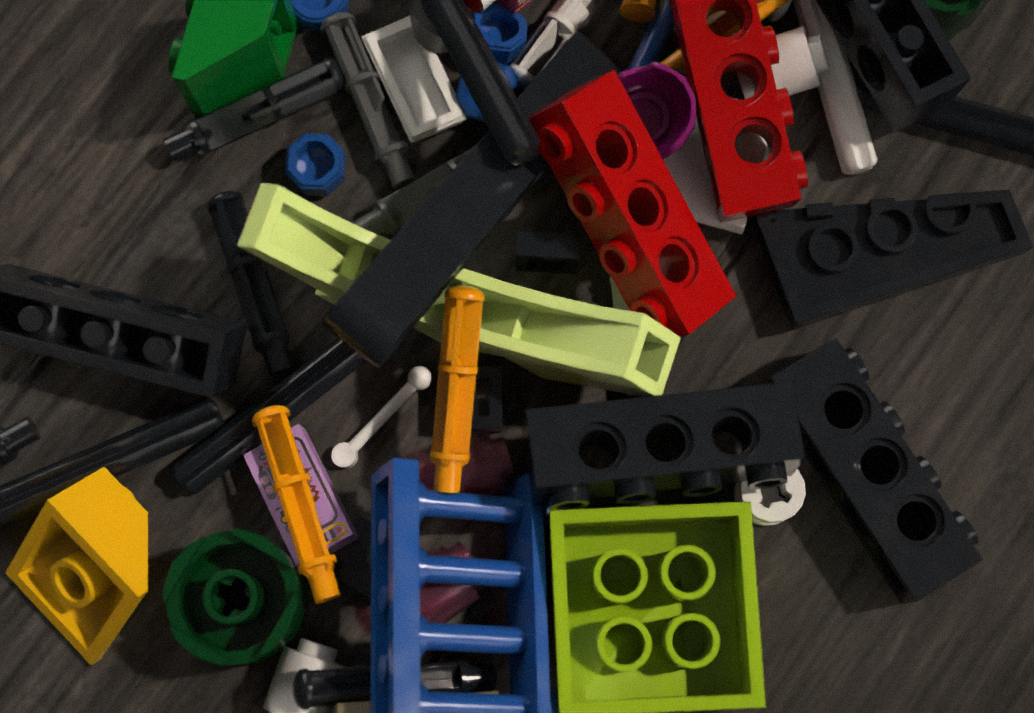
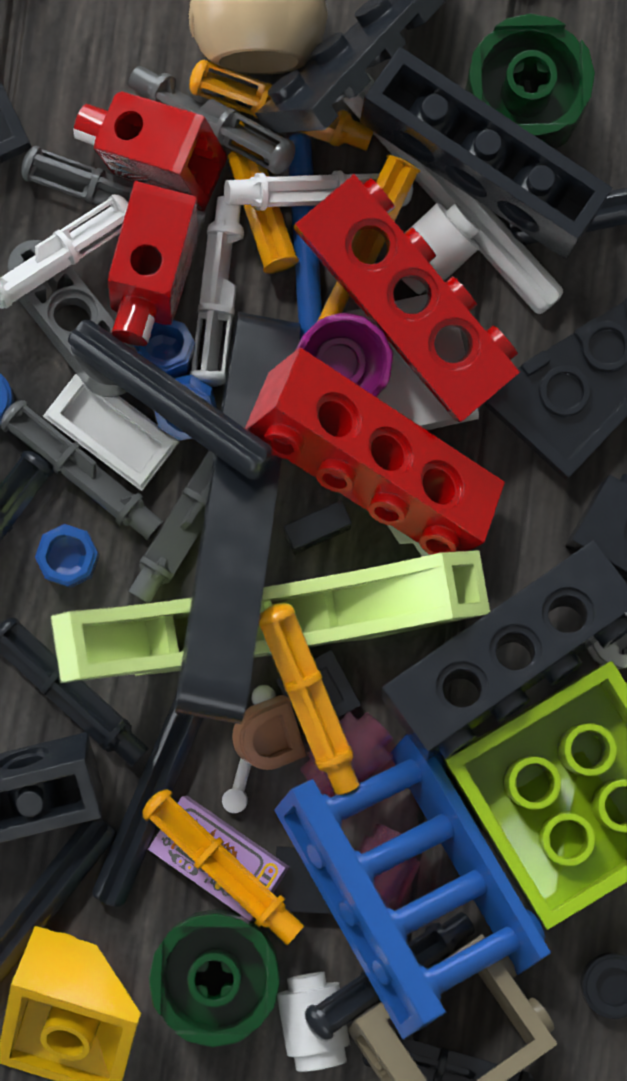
camera: 30 degrees left, 5 degrees up
none -> nougat tile [232,695,307,770]

